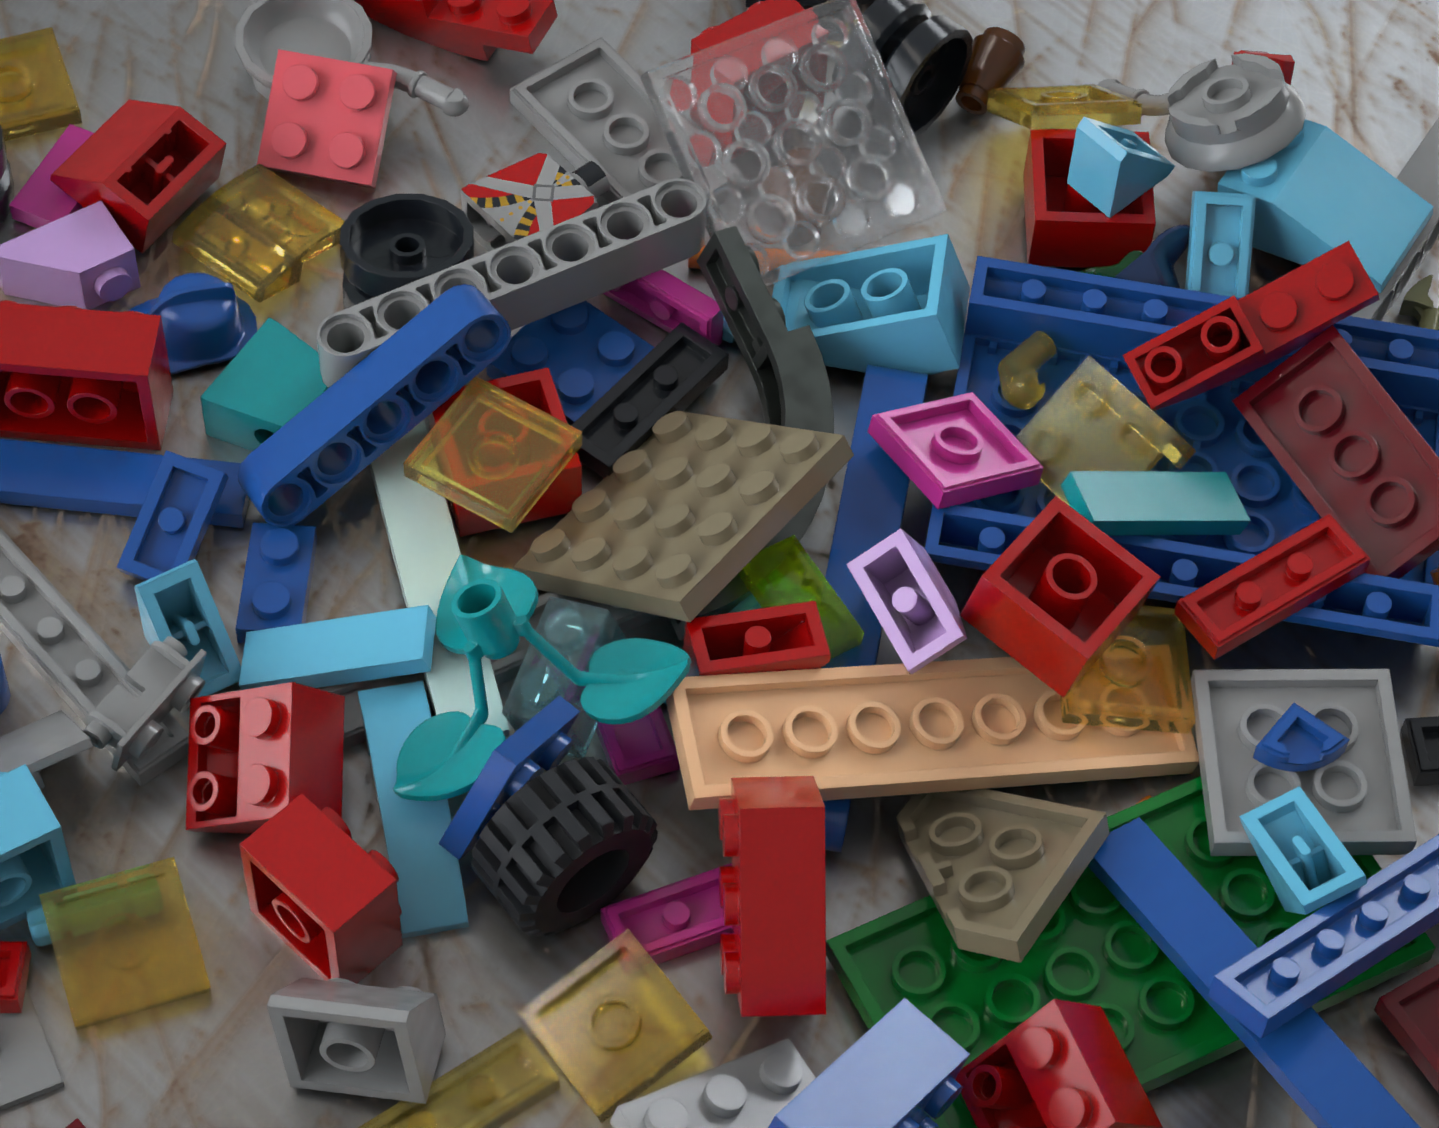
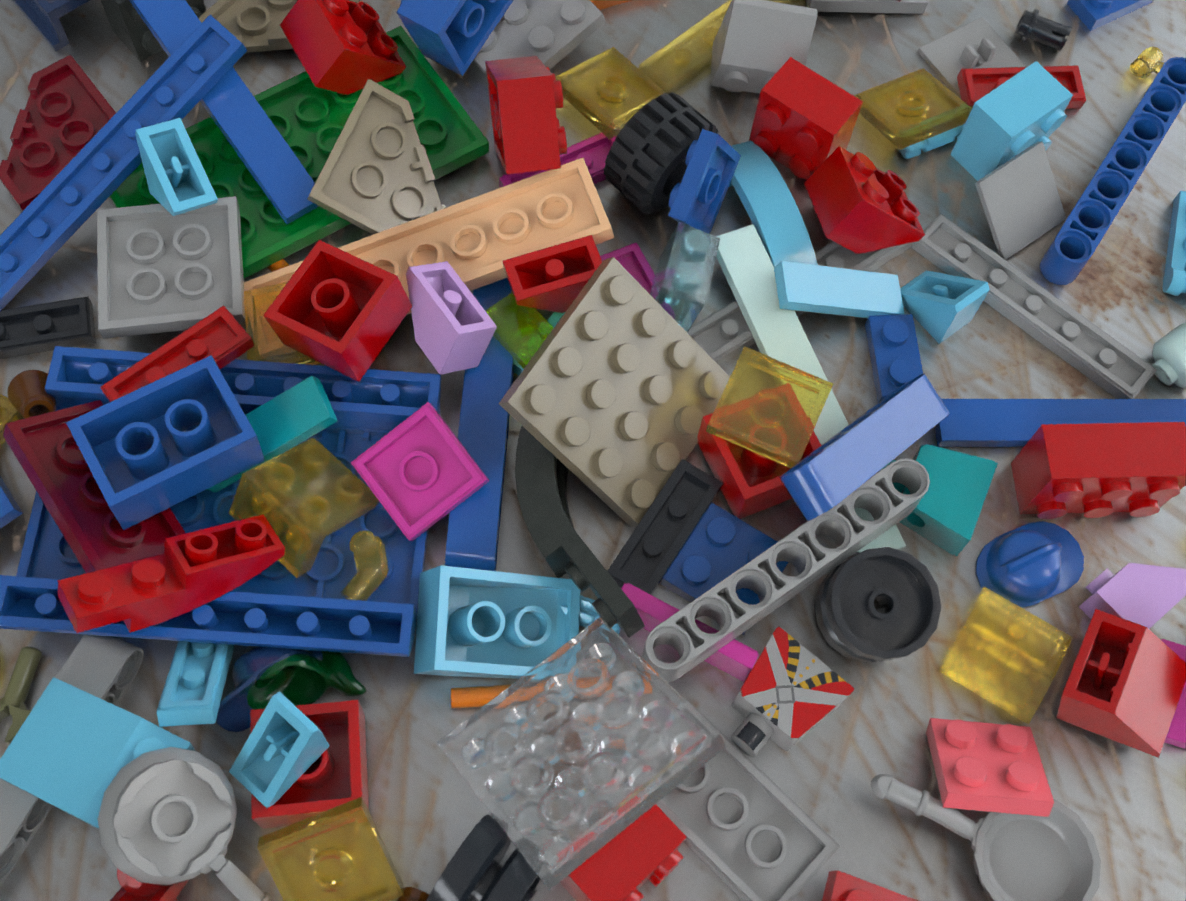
camera: 170 degrees right, 10 degrees up
light grey hinge [83,636,207,772] -> none
blue plate [117,450,229,581] -> none
teal plant [393,554,692,801] -> none
blue tile [1253,703,1350,772] -> none
none -> blue brick [66,355,265,530]

